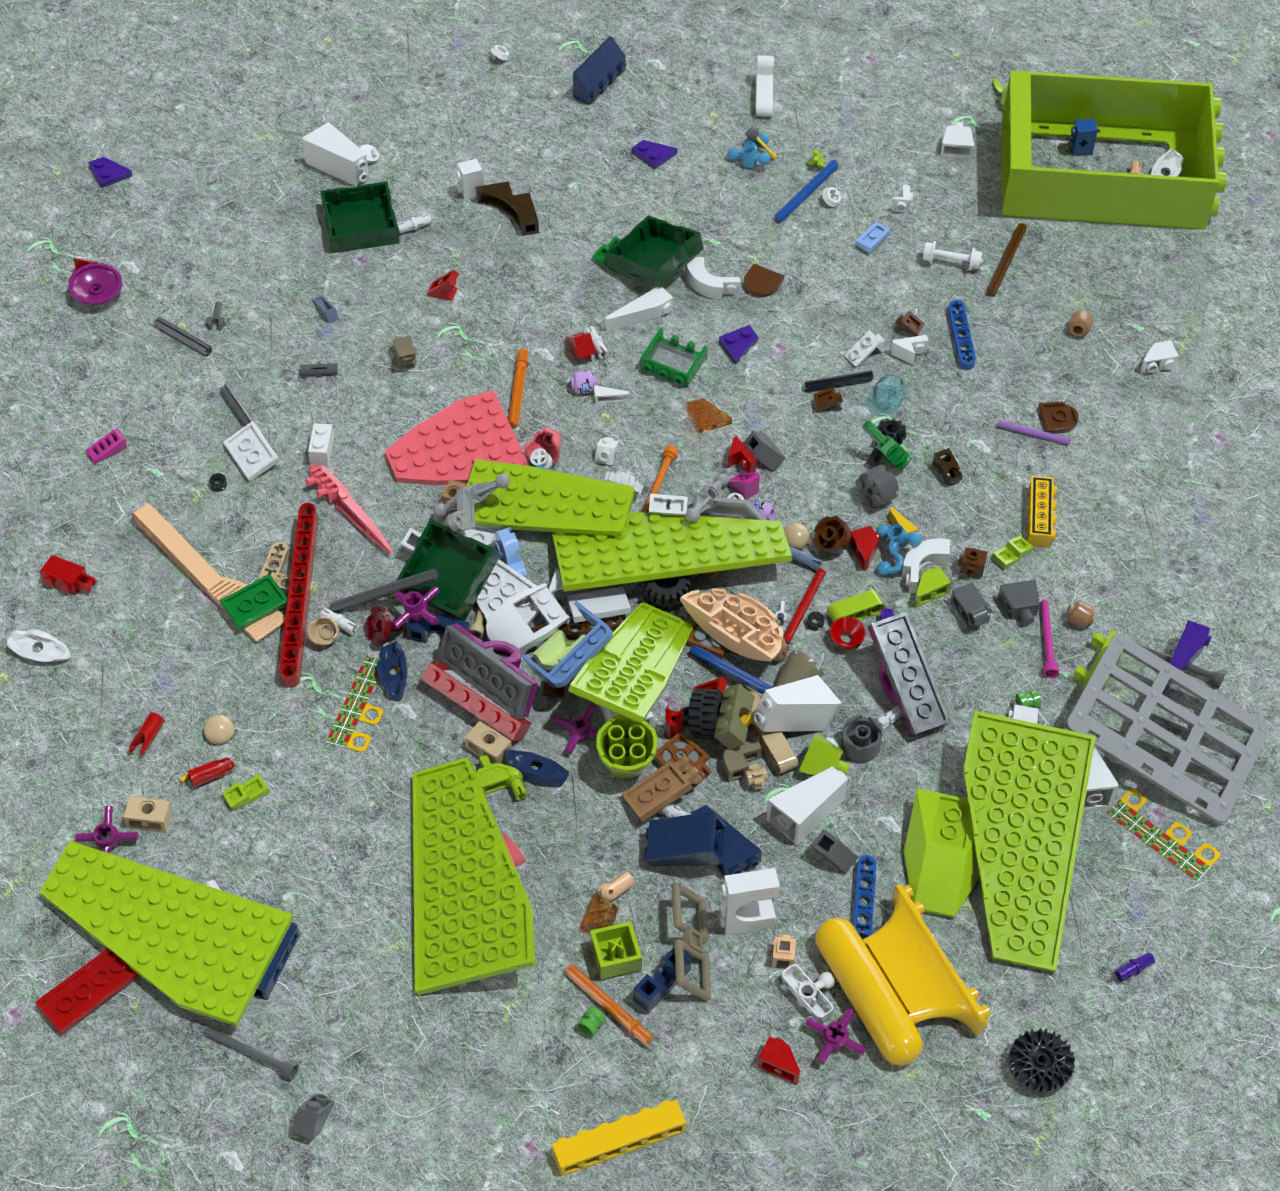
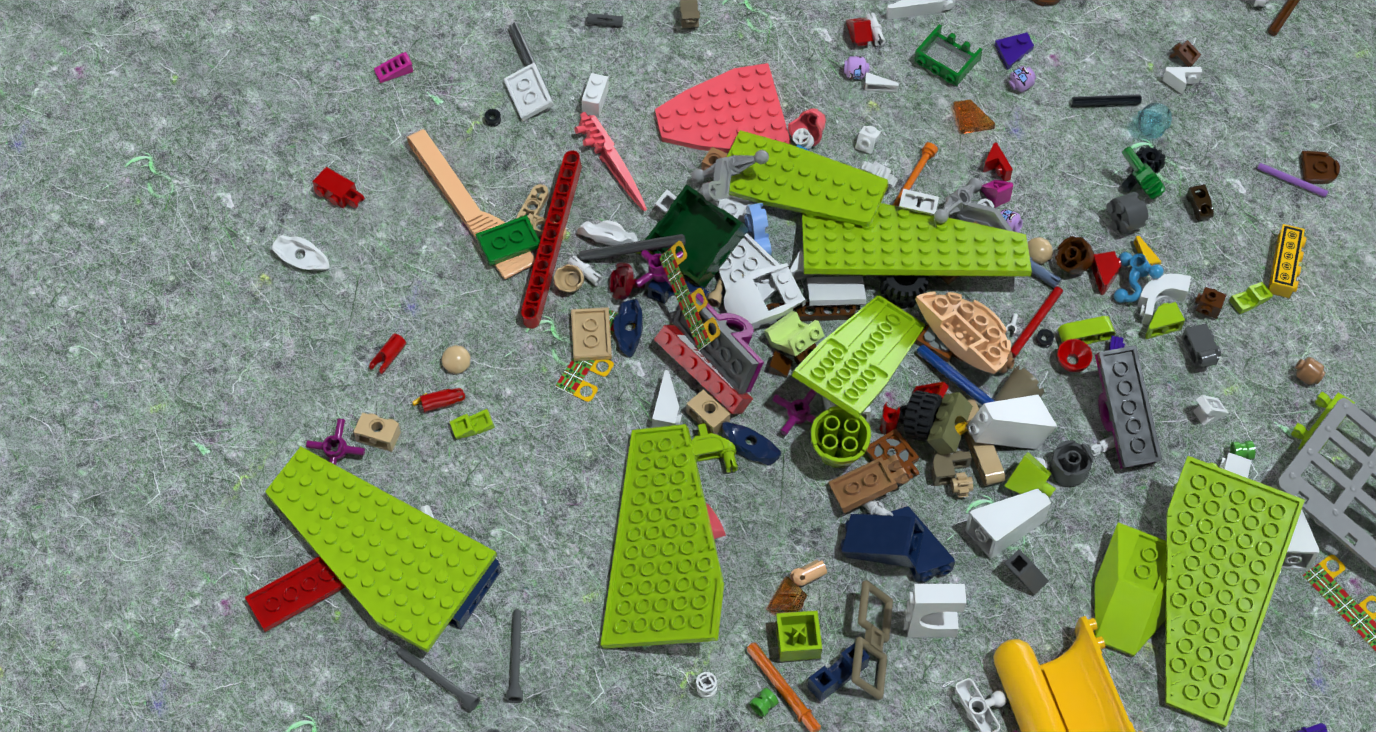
camera: 10 degrees right, 5 degrees up
orange axle [508,348,529,428] -> none
medium blue windscreen [521,600,613,688] -> none
dark grey slope [743,431,786,471] -> none
light nougat window [772,934,796,968] -> none
reddish brown bracket [813,387,843,412] -> none
white bracket [845,330,887,367] -> none
blue beam [853,855,877,938] -> none
blue beam [948,300,976,370] -> none
dark grey torso [998,579,1039,625] -> none
dark pink piece [1041,599,1059,678] -> none
medium nougat head [1068,310,1093,337] -> none
none -> dark grey piece [506,609,523,703]
none -> tan tile [571,307,612,361]
none -> white piece [577,220,638,246]
none -> white slope [652,370,682,428]
none -> piece [659,241,720,351]
none -> white wheel [696,672,717,699]
none -> lavender head [1009,66,1036,92]
none -> white slope [1193,395,1229,425]

